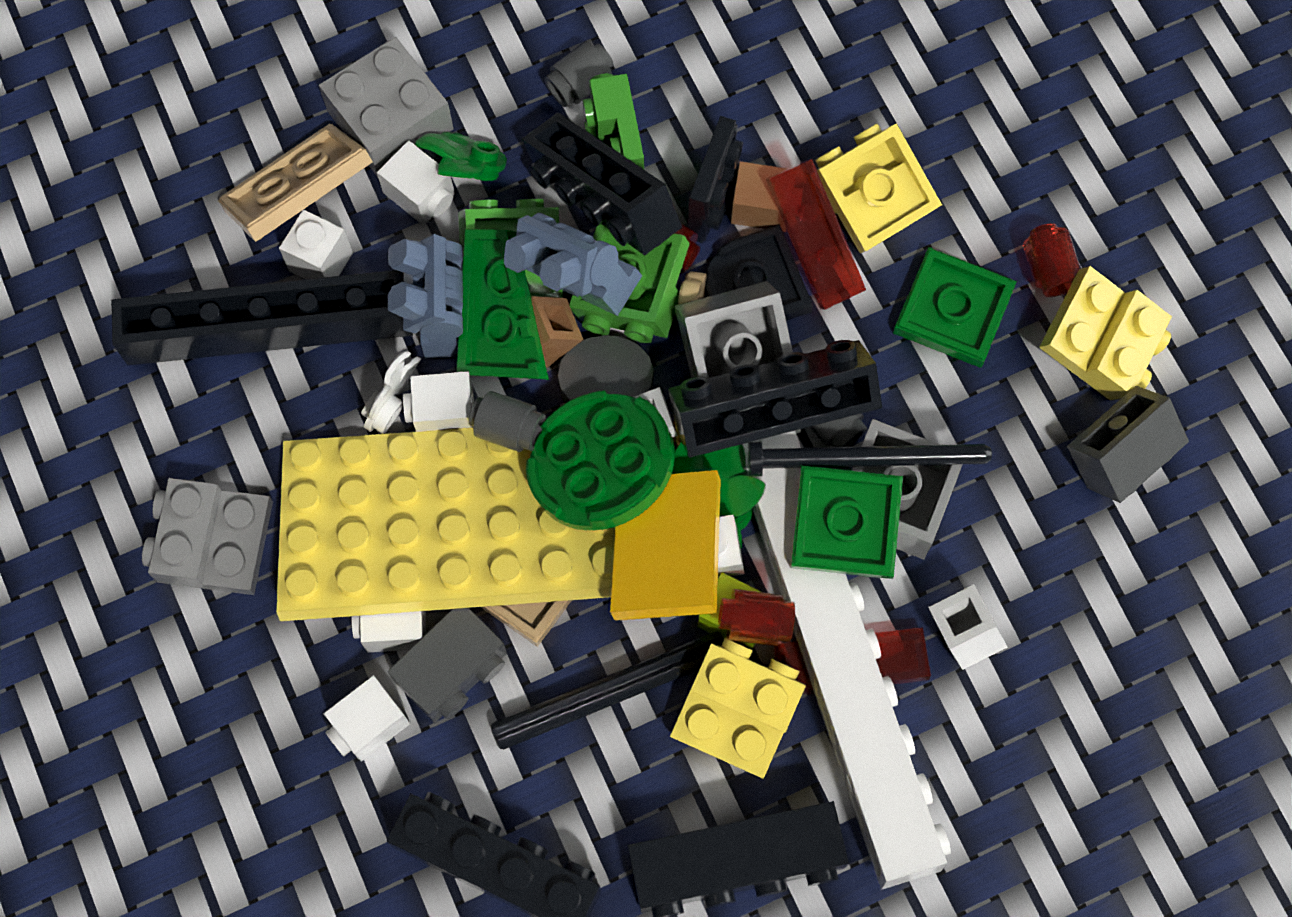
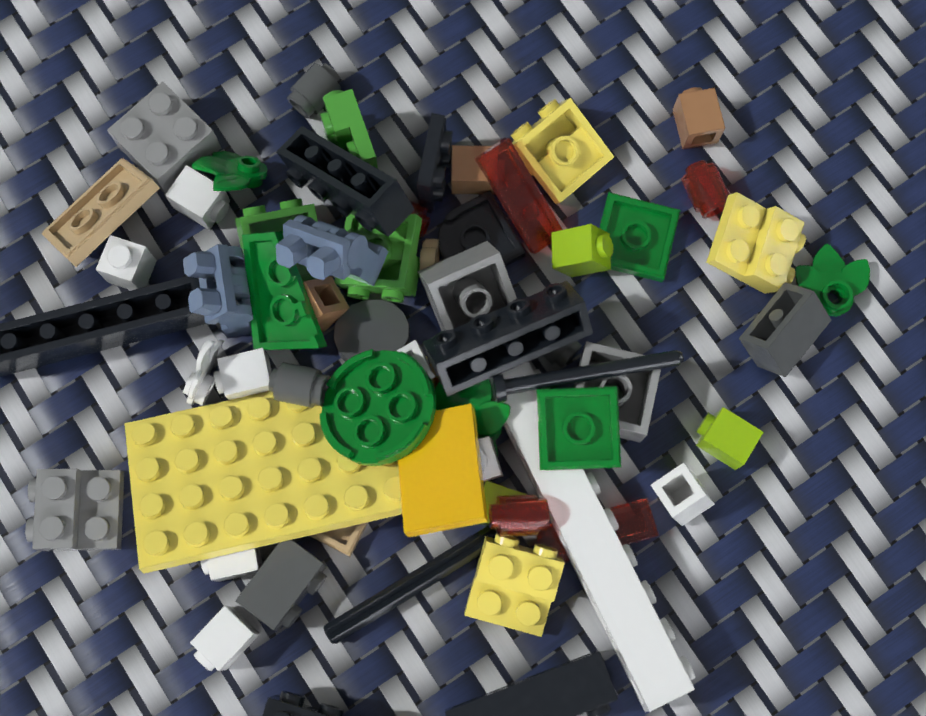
camera: 10 degrees left, 5 degrees up
none -> lime brick [551,224,613,277]
none -> medium nougat brick [673,87,725,149]
none -> lime brick [696,407,764,470]
none -> green plate [795,244,870,316]

